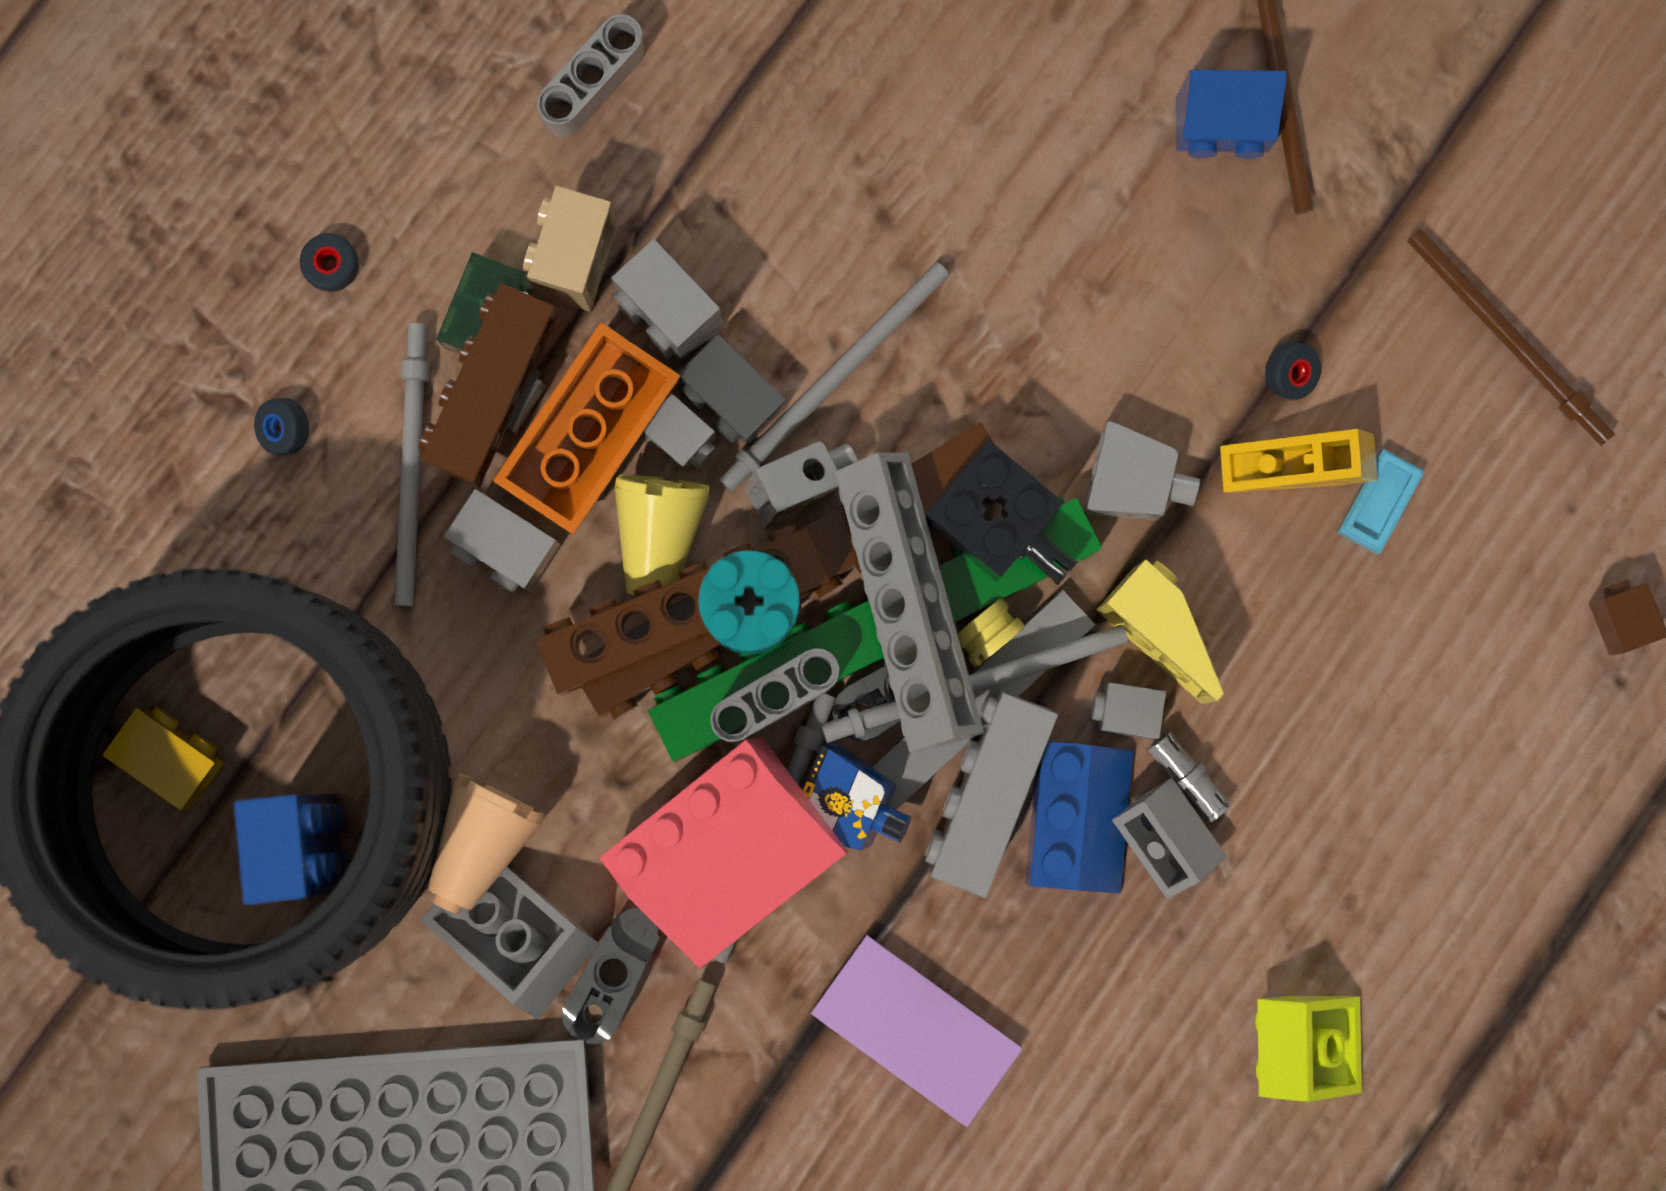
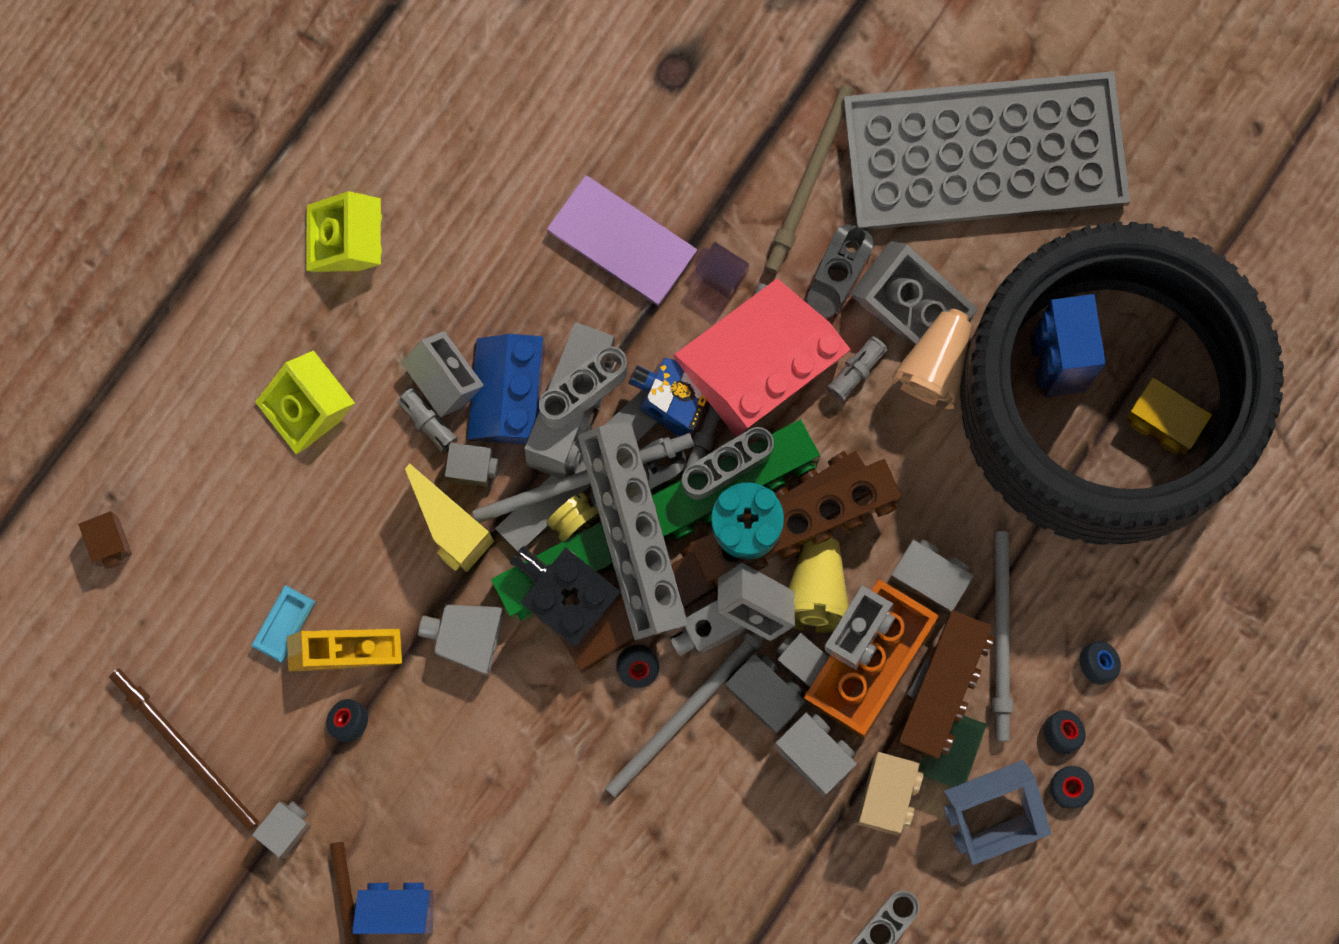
camera: 170 degrees left, 5 degrees down
none -> light grey brick [252,801,311,858]
none -> neon yellow slope [255,350,355,454]
none -> light grey beam [539,346,627,429]
none -> black wheel [616,645,659,688]
none -> clear purple brick [694,242,749,299]
none -> light grey brick [718,563,795,641]
none -> light grey brick [825,585,895,670]
none -> light grey pin [827,336,888,401]
none -> sand blue window [943,760,1052,865]
none -> black wheel [1043,710,1086,754]

